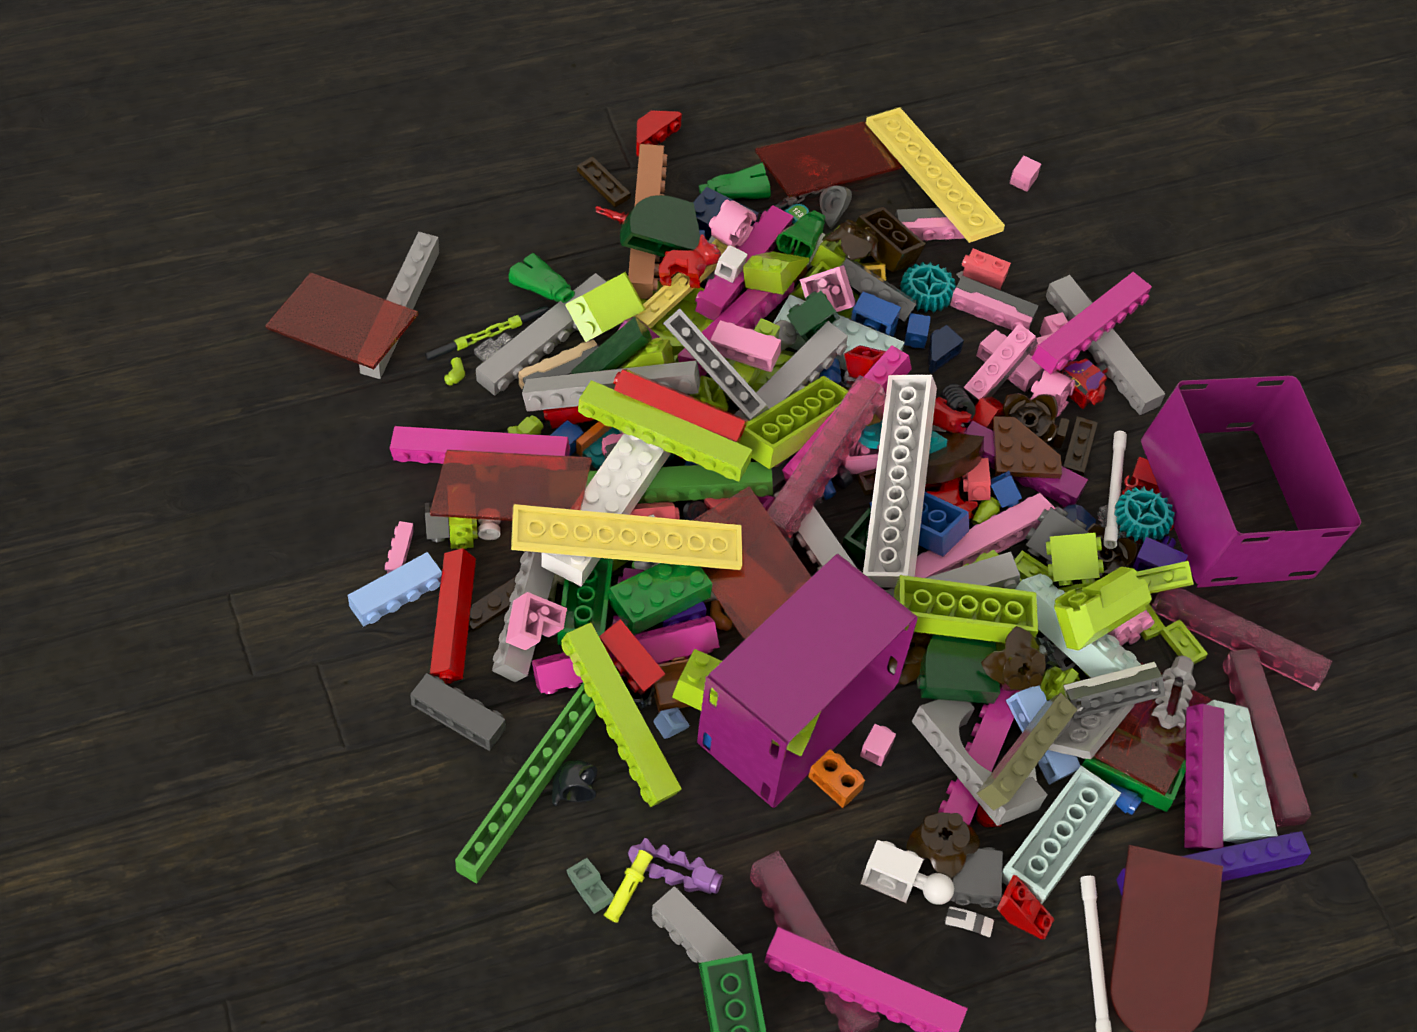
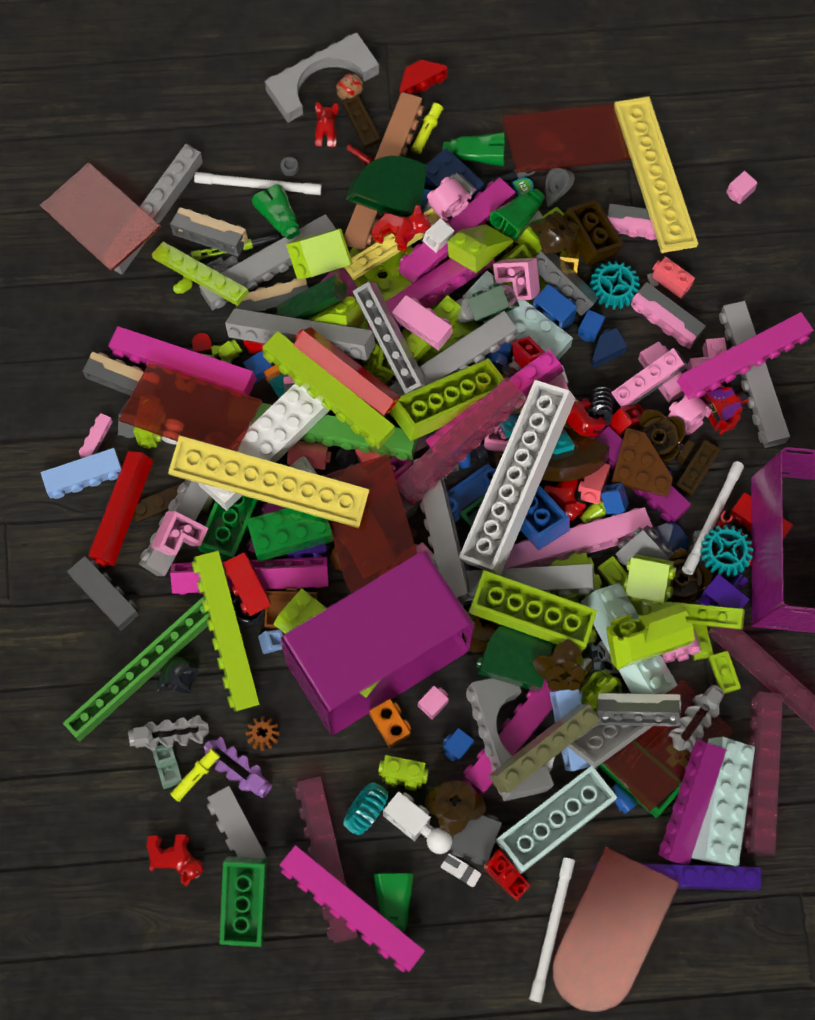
camera: 20 degrees right, 15 degrees up
none -> dark grey piece [83,352,163,400]
none -> light grey sword [128,716,209,751]
none -> red animal [147,835,204,886]
none -> lime plate [152,242,249,306]
none -> dark grey piece [170,207,248,257]
none -> red tile [192,333,212,354]
none -> white piece [194,172,322,195]
none -> dark orange gear [246,717,280,751]
none -> light grey arch [265,32,379,122]
none -> dark grey tile [281,157,299,176]
none -> red animal [315,102,339,147]
none -> medium nougat head [336,74,363,100]
none -> teal gear [344,782,388,835]
none -> green piece [374,874,414,934]
none -> lime brick [378,755,428,791]
none -> neon yellow pin [411,103,443,154]
none -> blue brick [443,728,474,762]
none -> blue brick [447,463,496,523]

